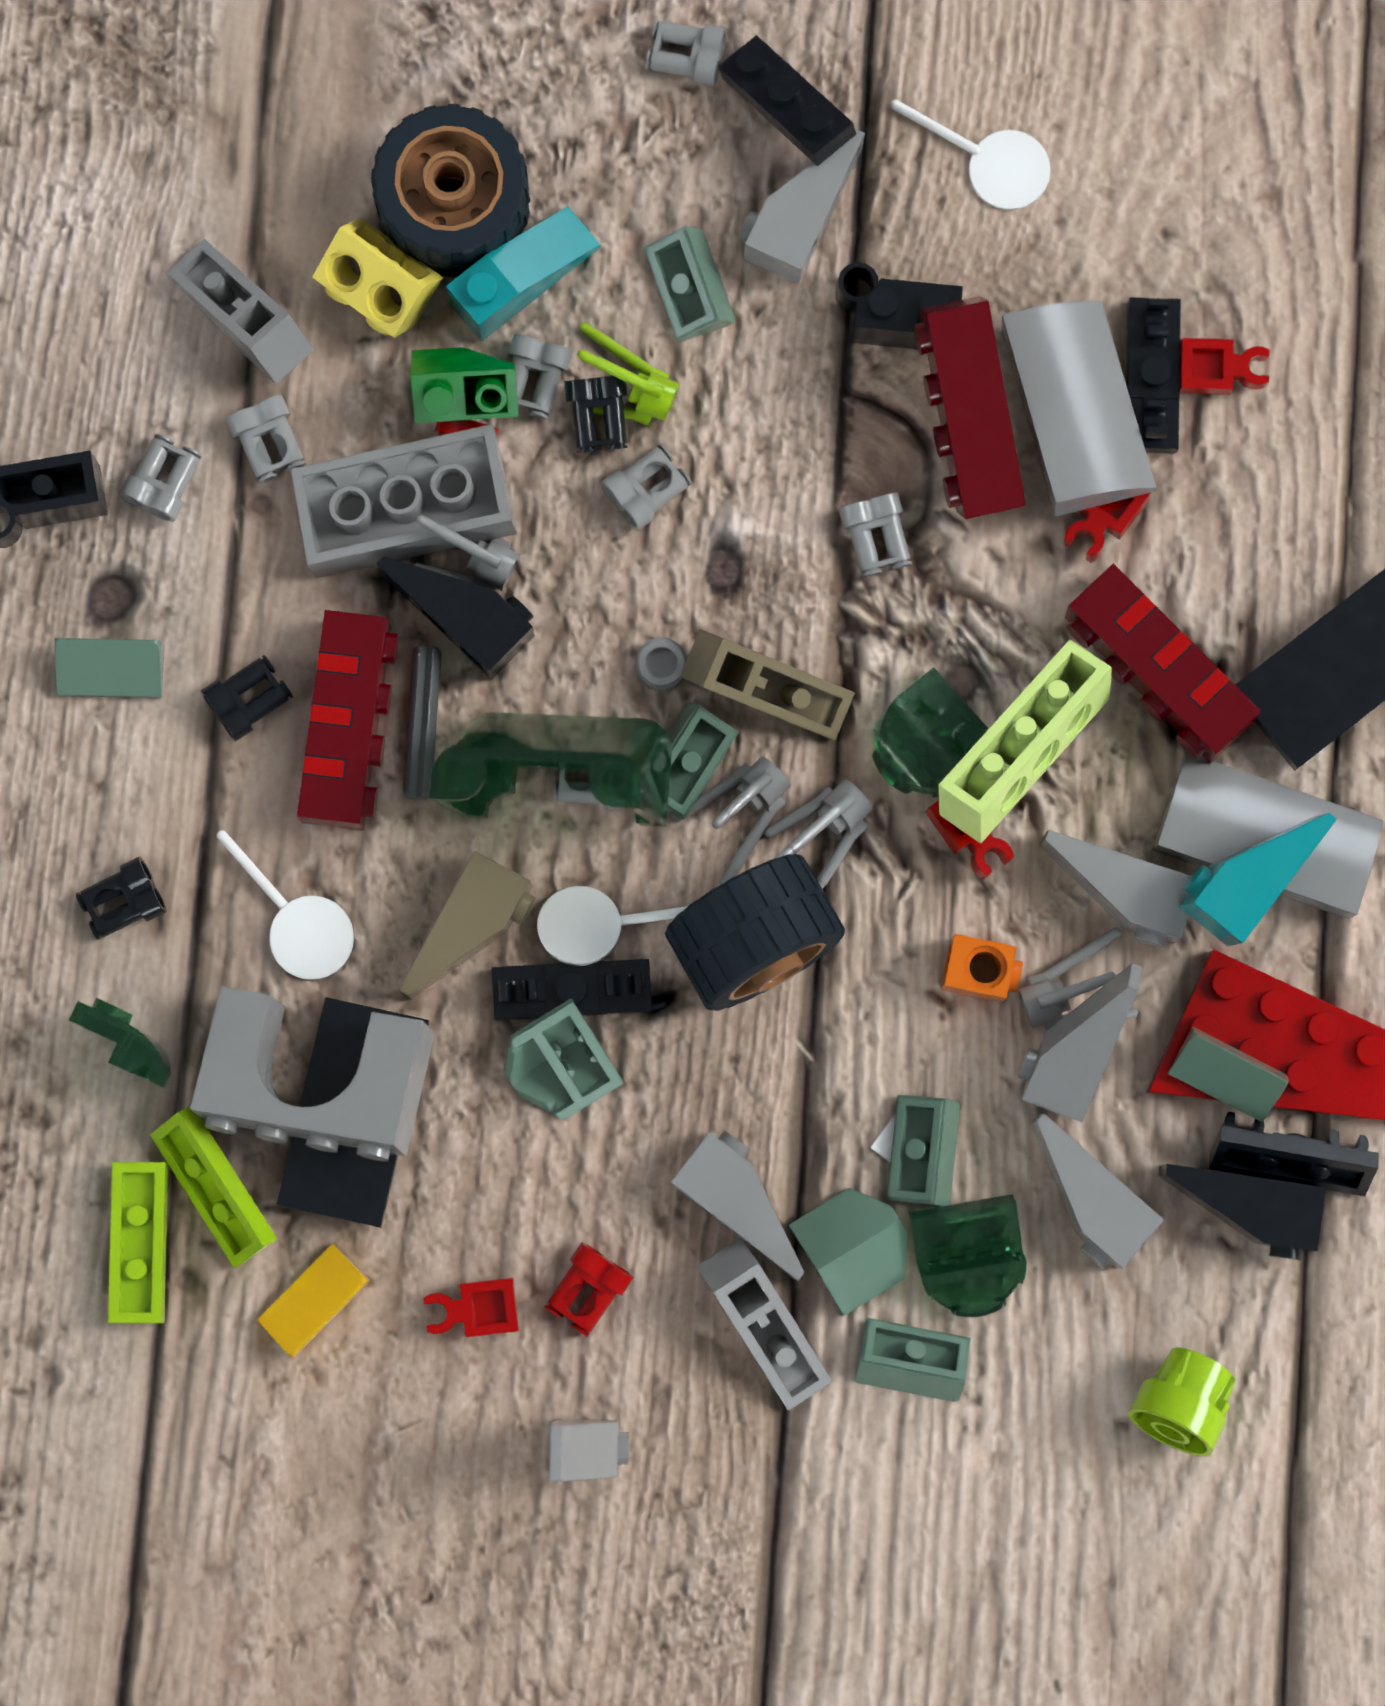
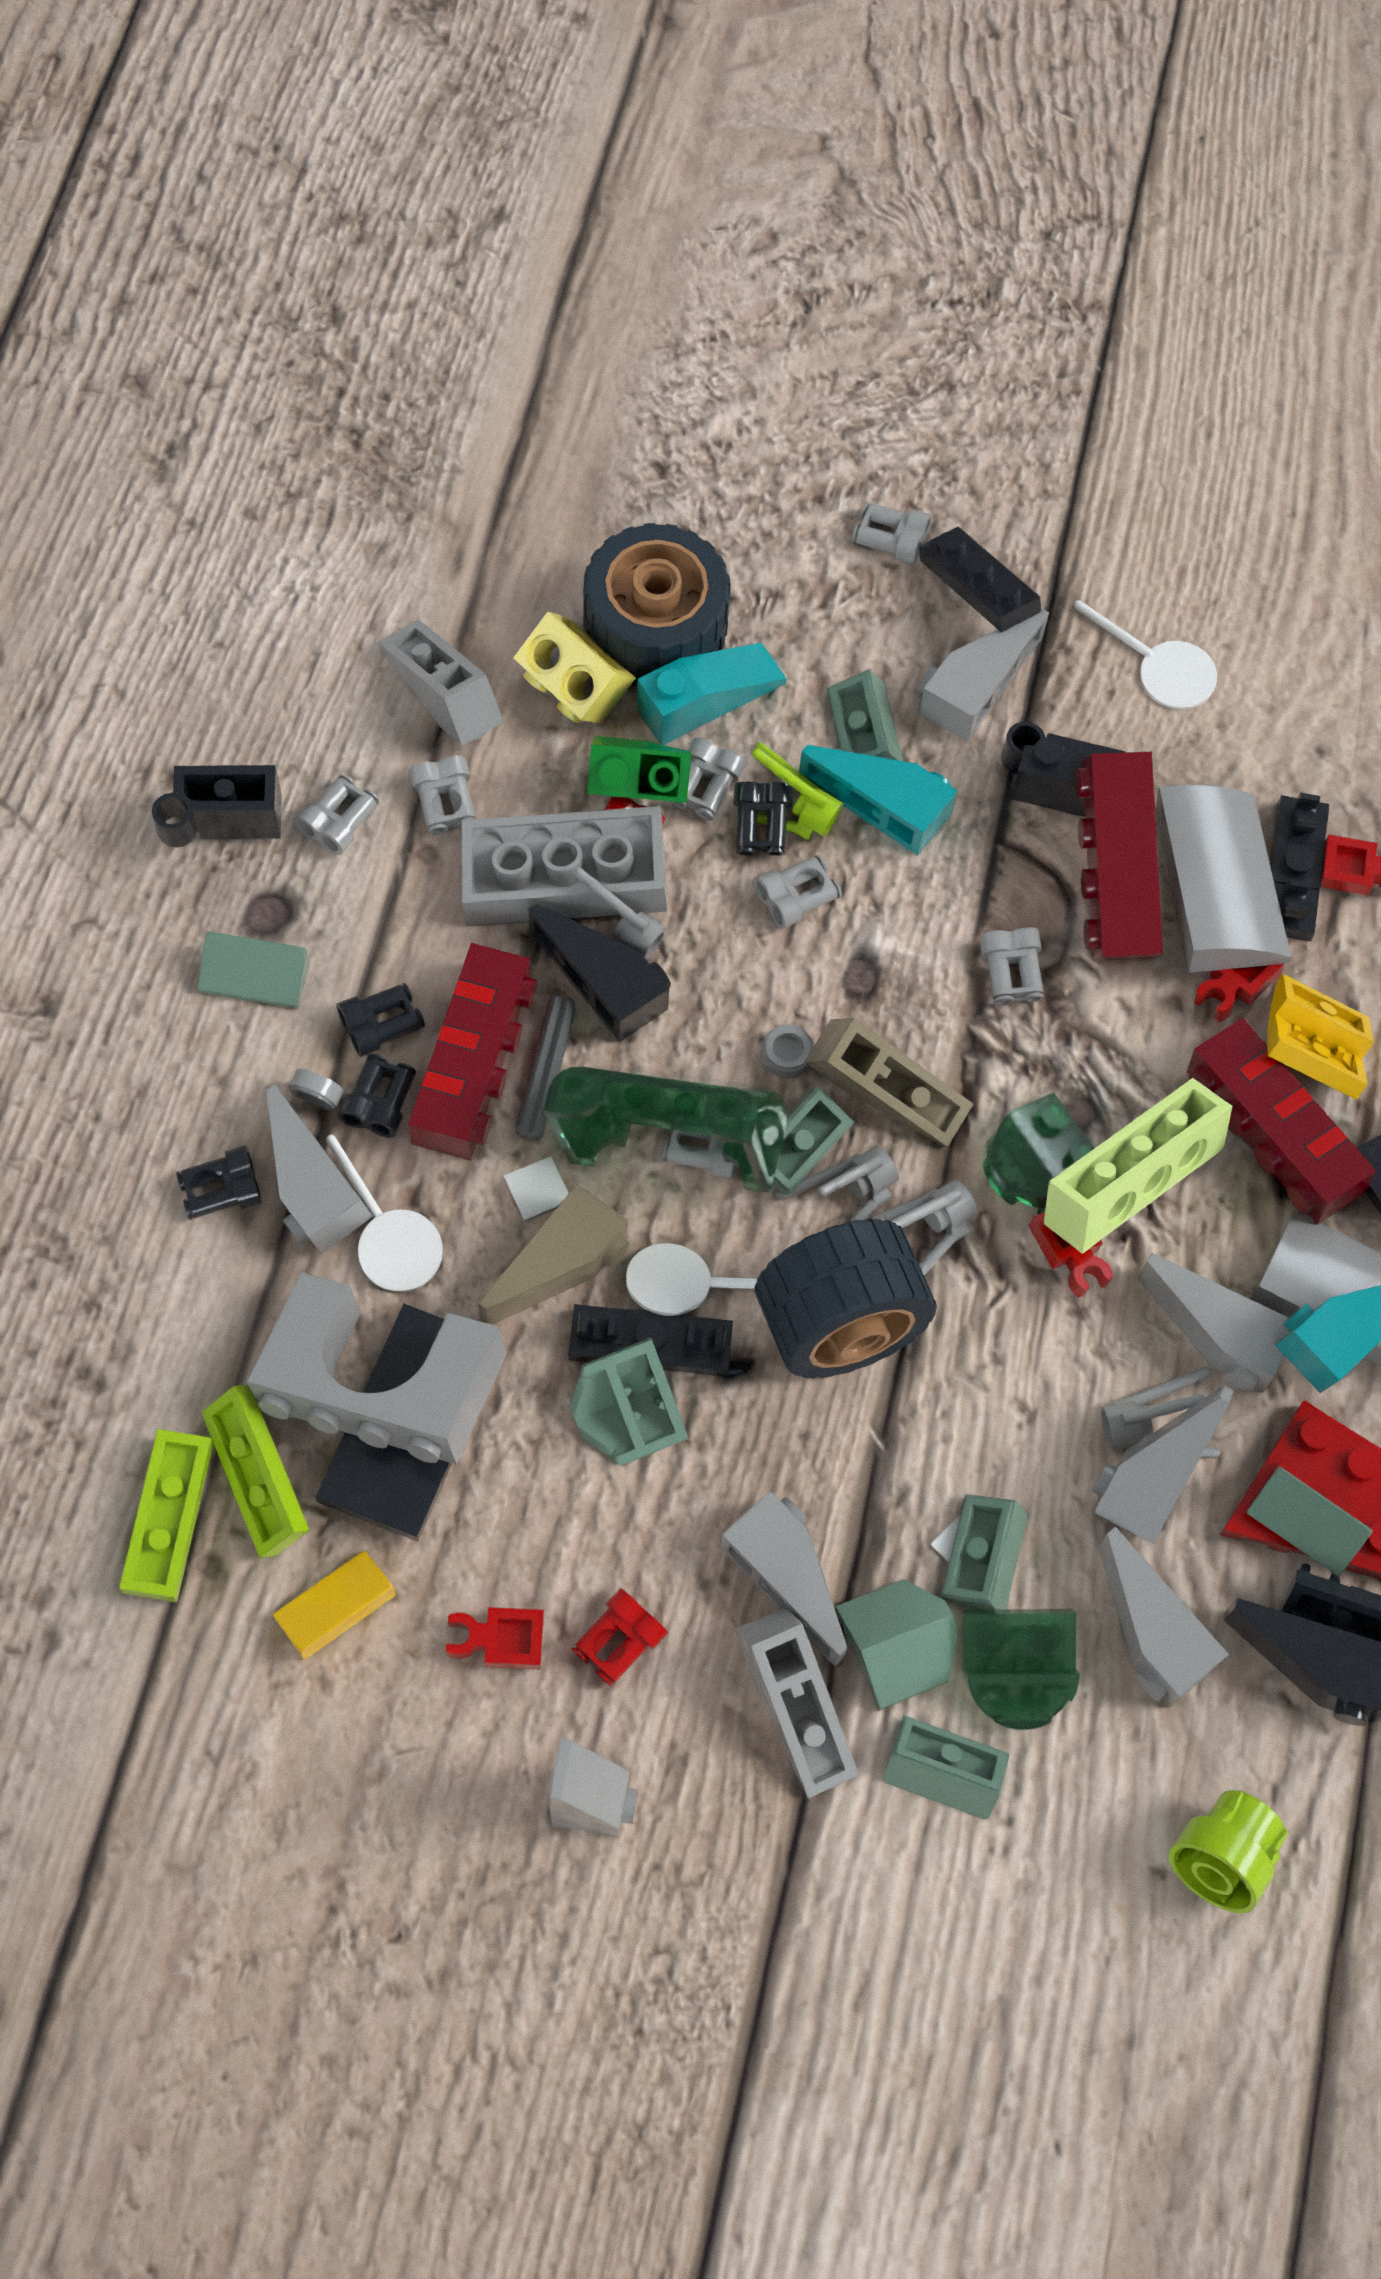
camera: 10 degrees right, 15 degrees down
clear green slope [68,998,171,1088] -> none
orange brick [940,934,1023,1003] -> none
none -> light grey slope [266,1084,373,1254]
none -> light grey tile [288,1069,344,1110]
none -> black piece [337,1054,416,1138]
none -> white sticker [504,1156,569,1221]
none -> teal slope [799,744,957,856]
none -> yellow slope [1267,974,1374,1100]

